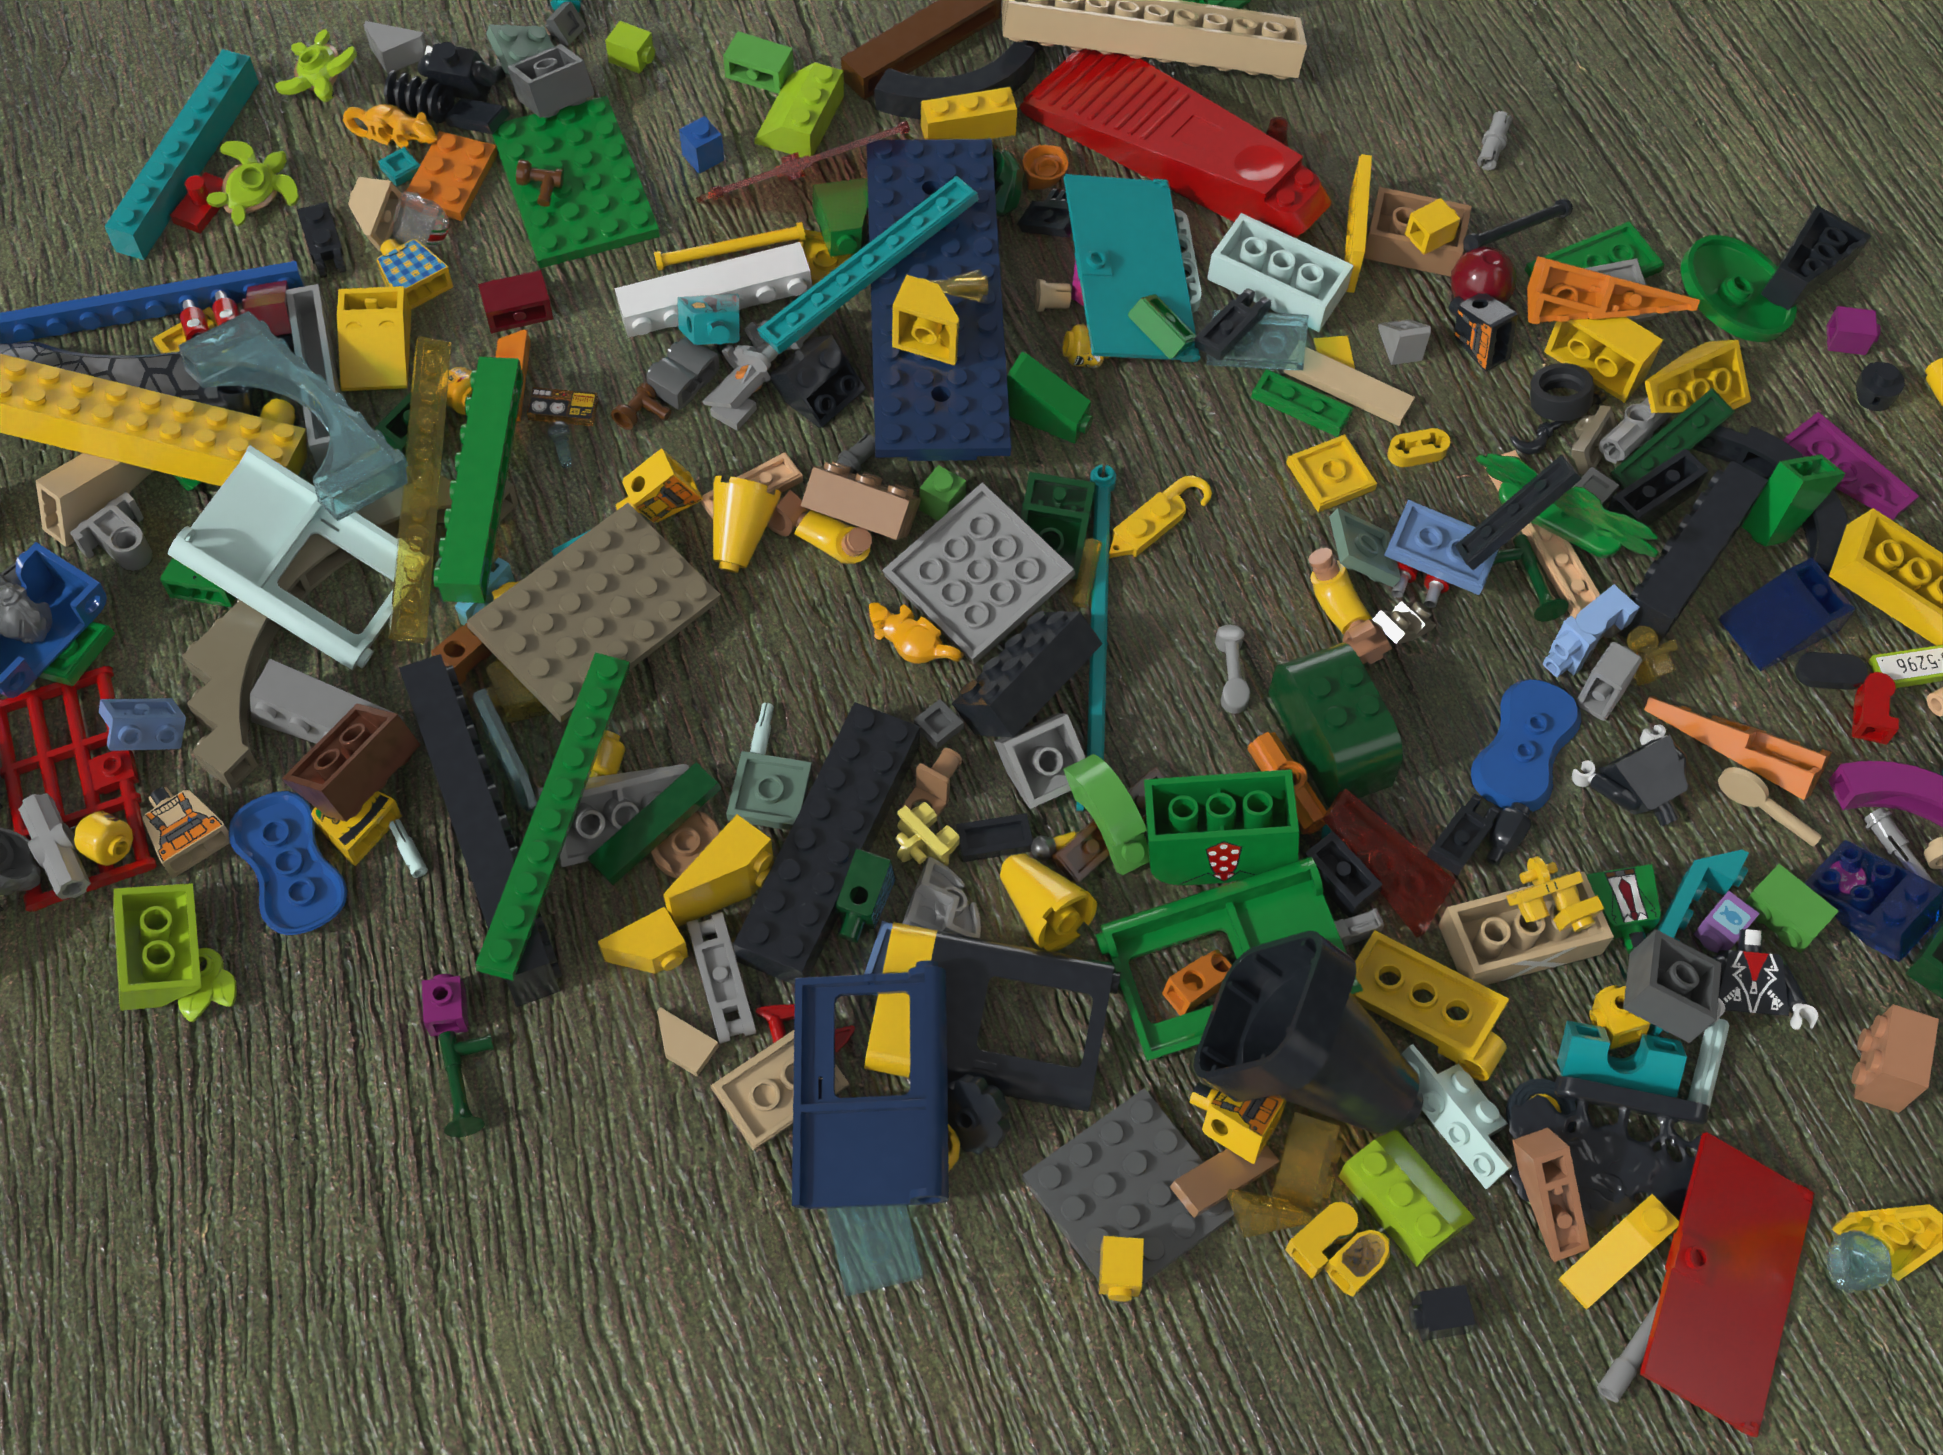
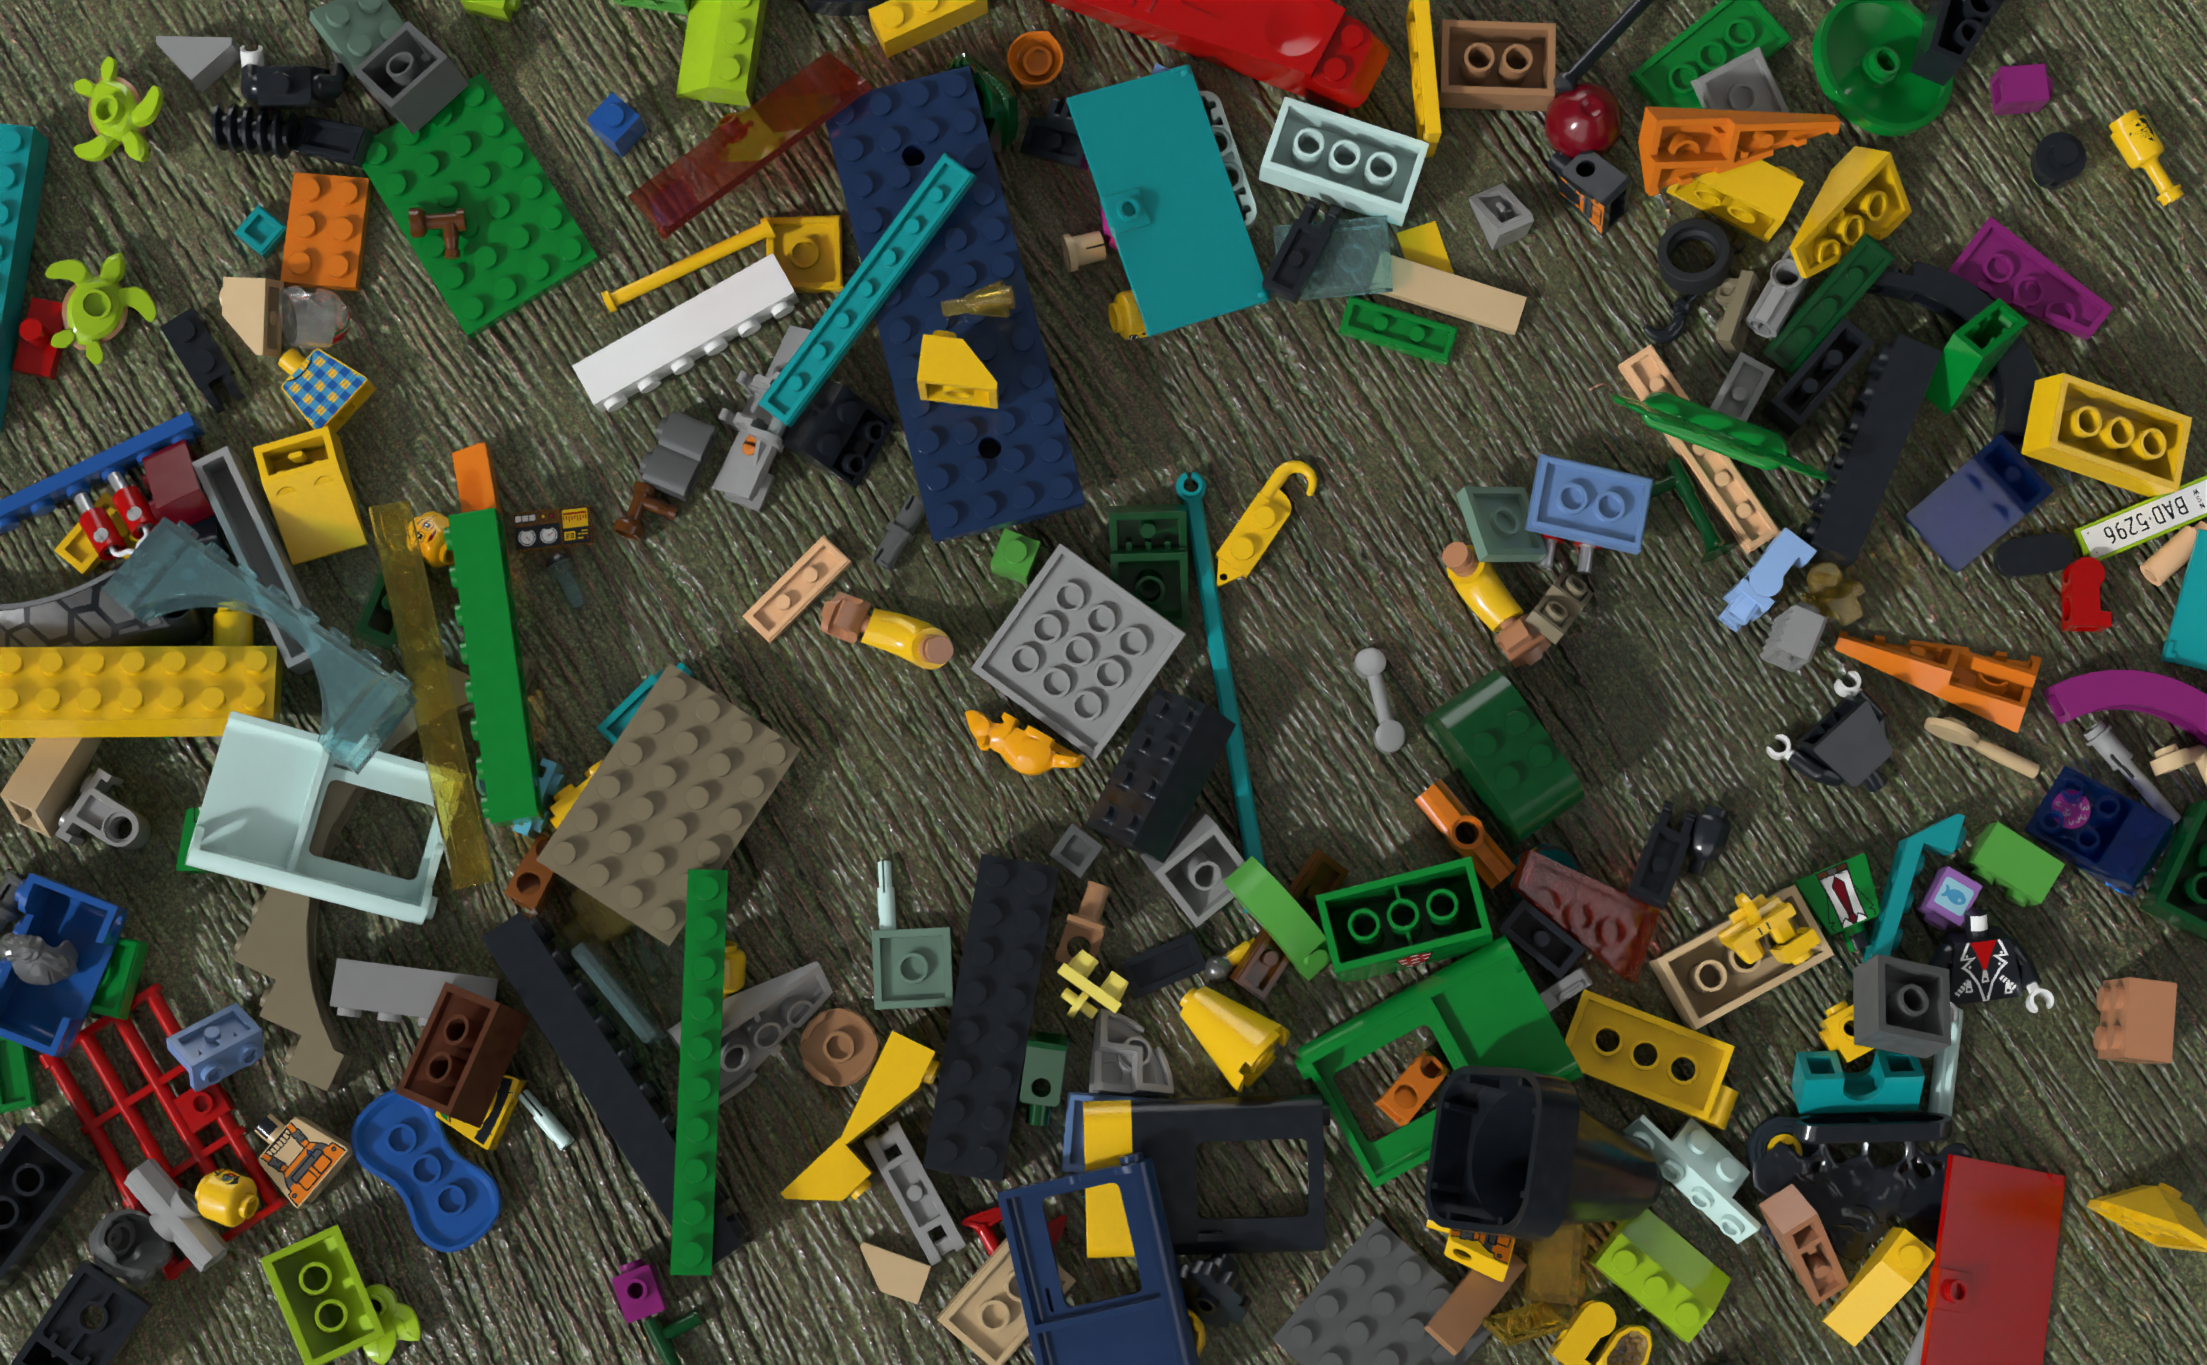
camera: 10 degrees left, 20 degrees up
light orange animal [343,104,437,149] -> none
dark red brick [478,270,554,333] -> none
dark green tile [587,762,722,885] -> none
yellow torso [615,448,703,523] -> none
teal torso [677,294,740,345] -> none
yellow cone [713,476,781,573] -> none
medium nougat brick [801,461,921,540] -> none
green slope [812,178,869,257] -> none
green slope [1007,352,1093,444] -> none
clear yellow piece [1072,539,1102,608] -> none
green slope [1128,294,1196,359] -> none
yellow tile [1286,434,1377,513] -> none
yellow beam [1387,428,1450,467] -> none
yellow brick [1405,198,1460,255] -> none
black tile [1455,455,1582,570] -> none
blue plate [1471,679,1581,812] -> none
clear light blue hair [1827,1230,1892,1293] -> none

